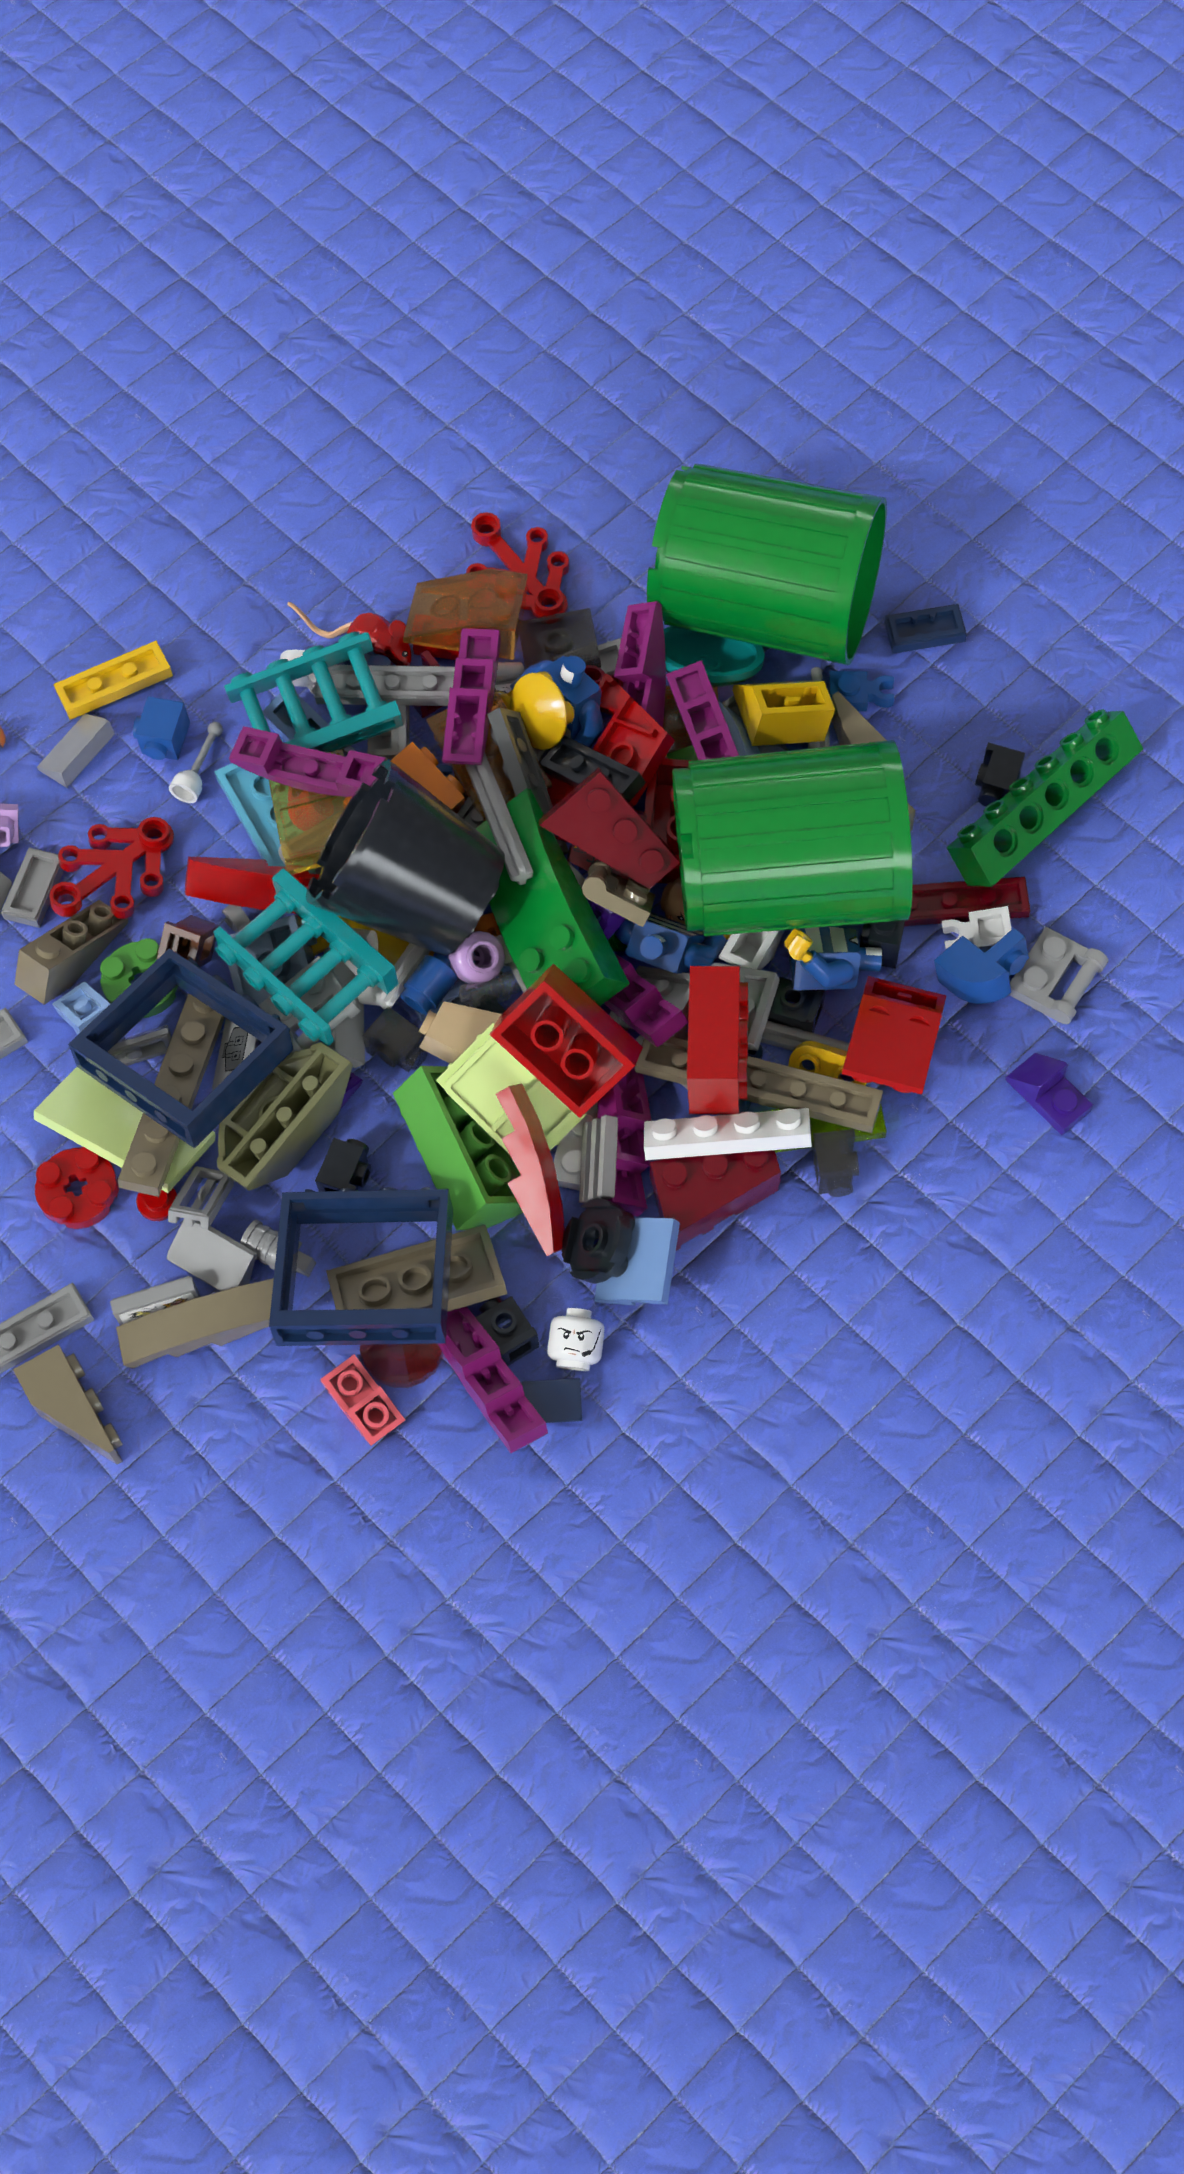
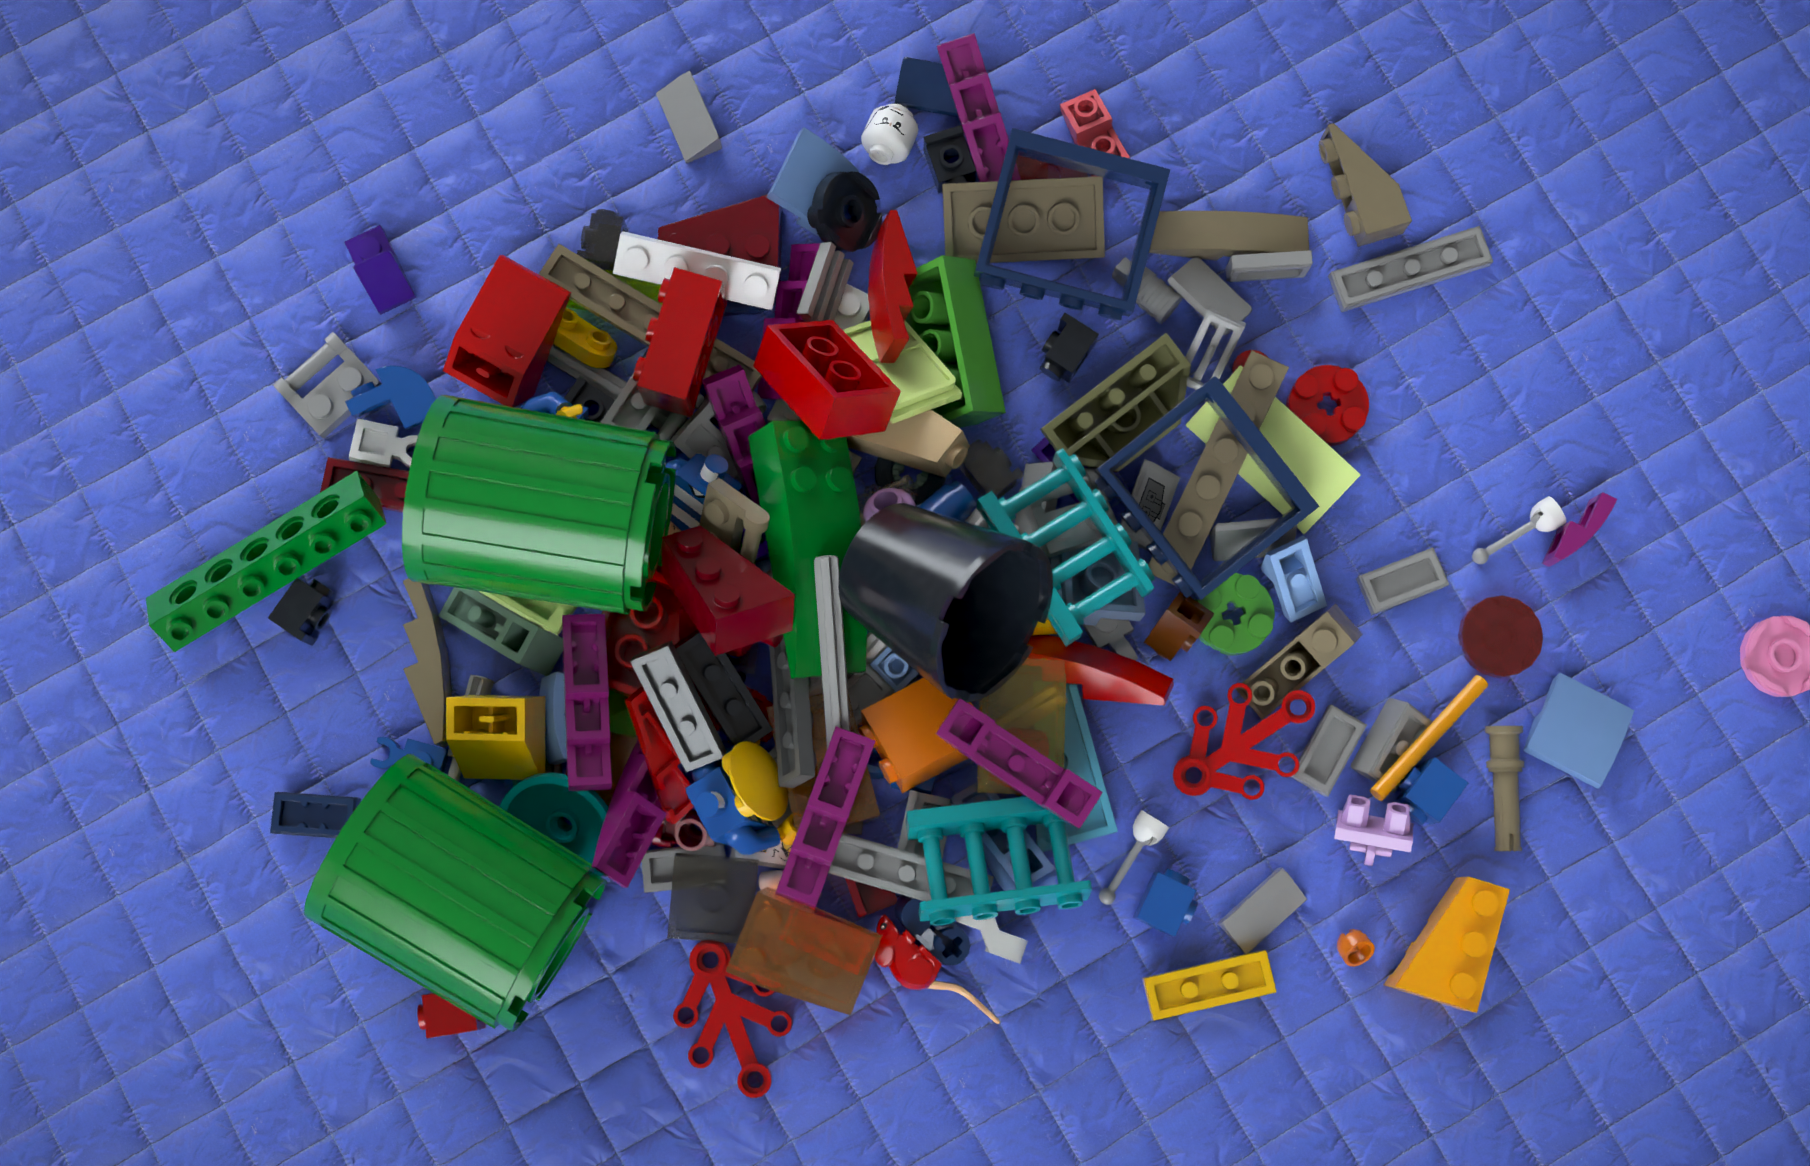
camera: 170 degrees left, 15 degrees up
none -> plate [630,640,727,772]
none -> light grey slope [656,71,722,163]

